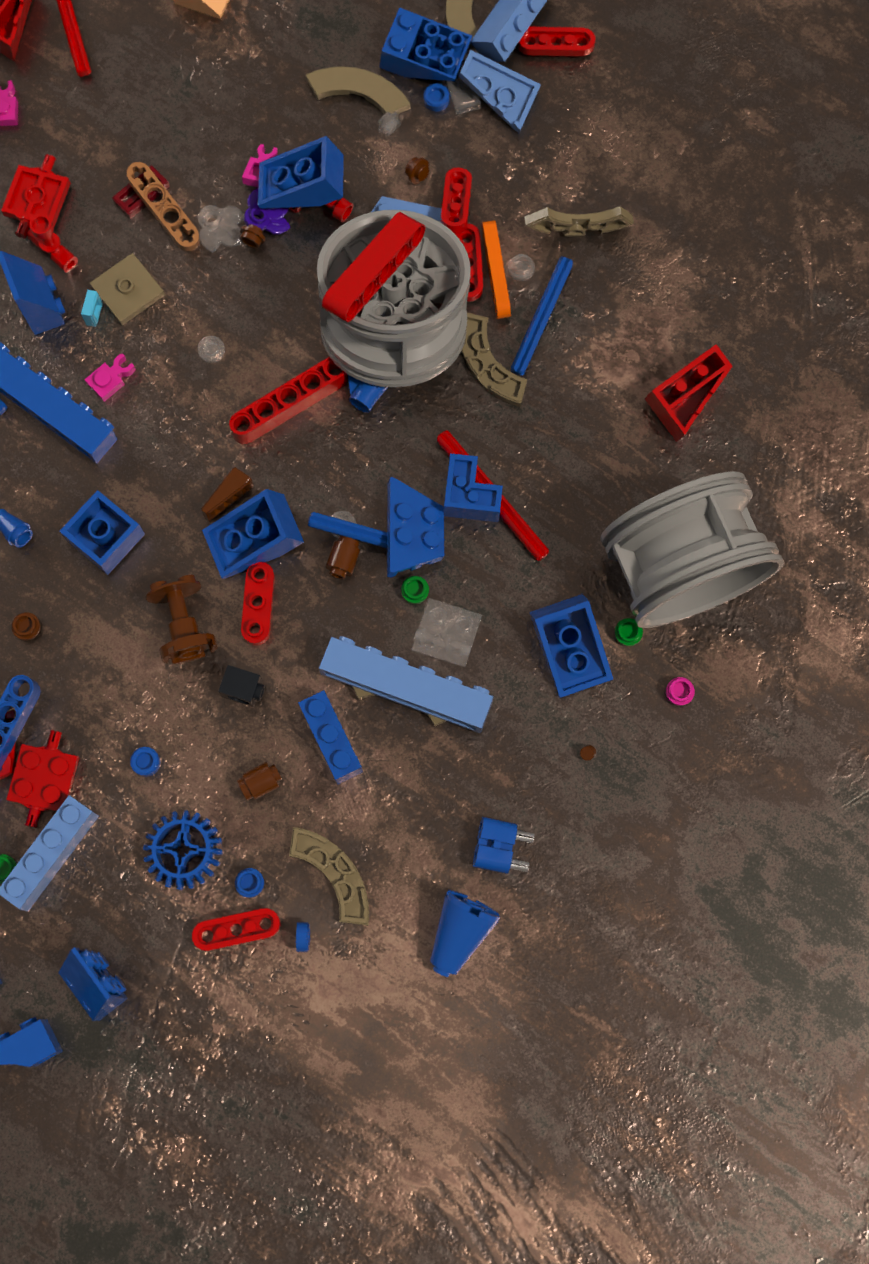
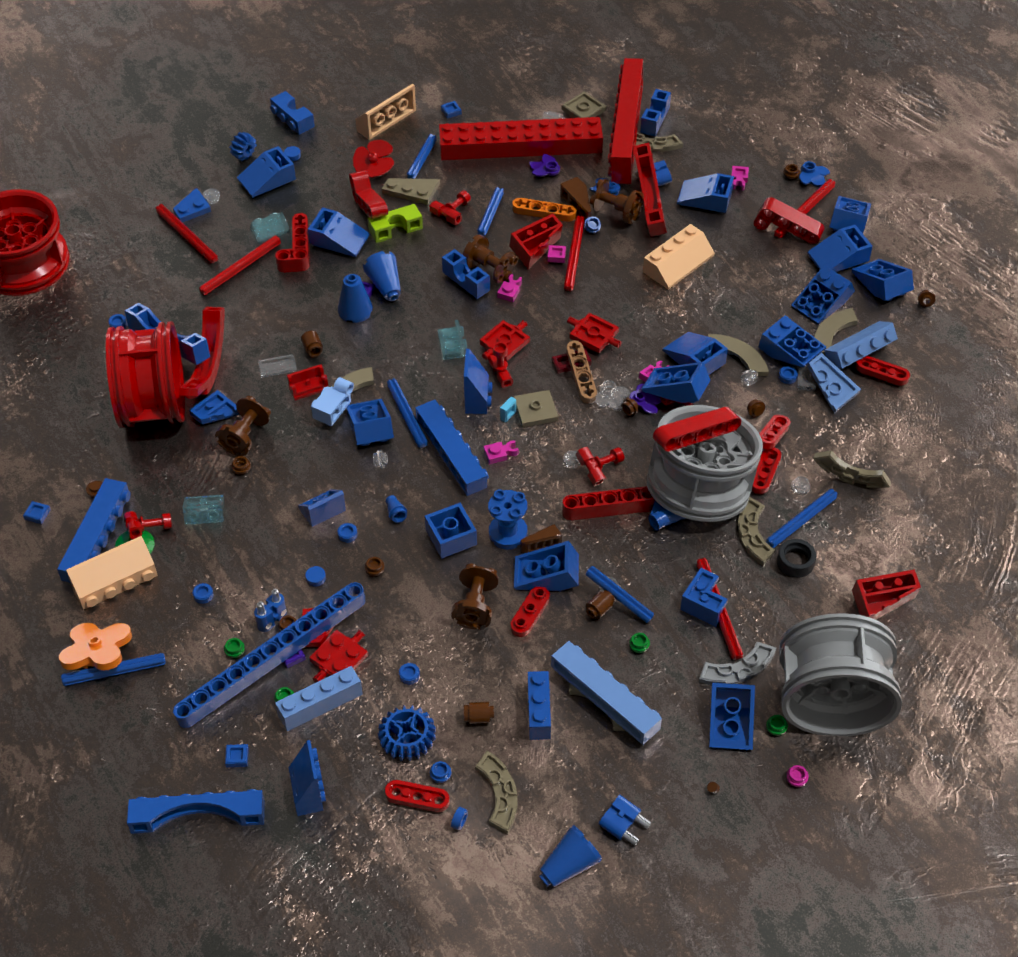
camera: 25 degrees right, 25 degrees down
black brick [218,665,265,707] -> none
blue wing [387,477,444,577] -> none
clear hinge [412,598,482,667] -> none
orange beam [481,220,511,319] -> none
none -> blue piece [488,489,528,550]
none -> dark pink plate [548,245,566,263]
none -> red plate [567,312,622,353]
none -> red bar [575,447,625,486]
none -> blue slope [662,332,728,375]
none -> light grey tile [699,642,777,685]
none -> black tyre [777,539,816,578]

